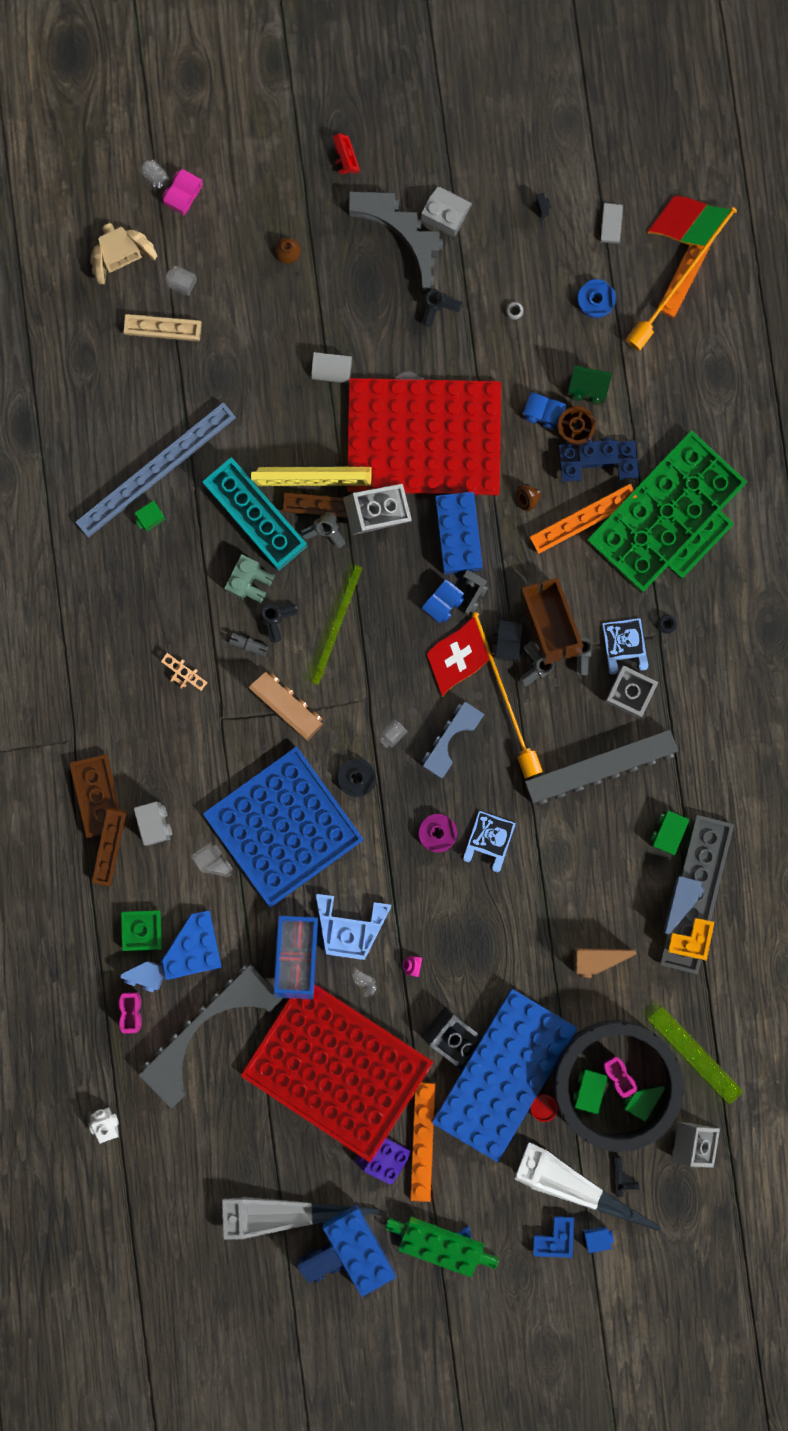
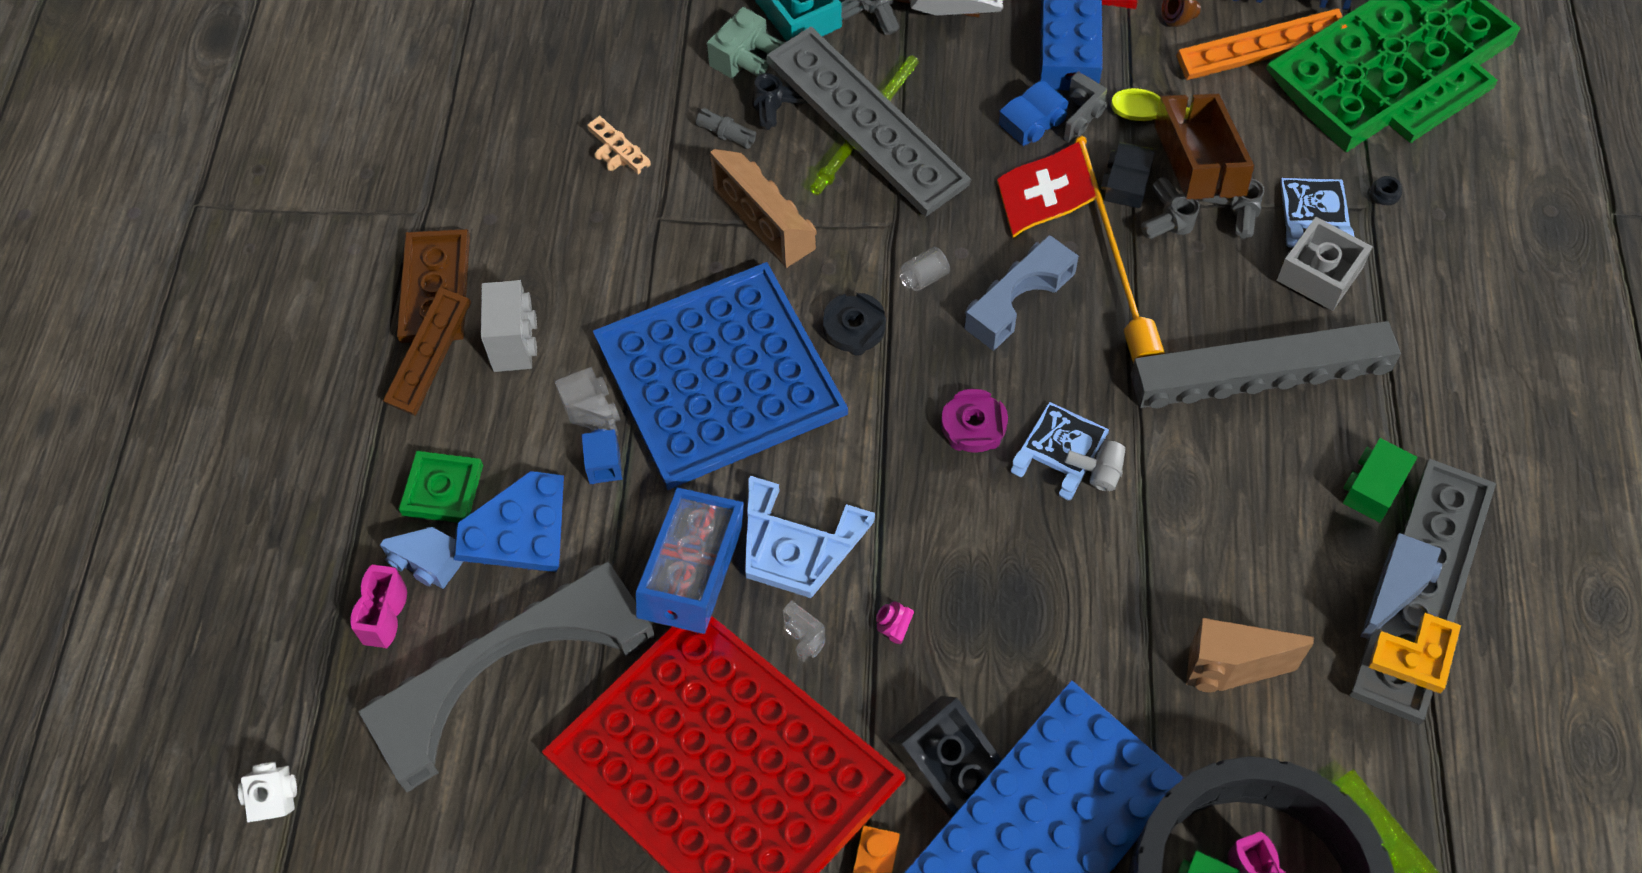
camera: 15 degrees right, 25 degrees down
none -> blue brick [582,429,623,484]
none -> dark grey plate [766,26,971,217]
none -> light grey piece [1065,441,1126,491]
none -> neon yellow piece [1111,88,1190,121]

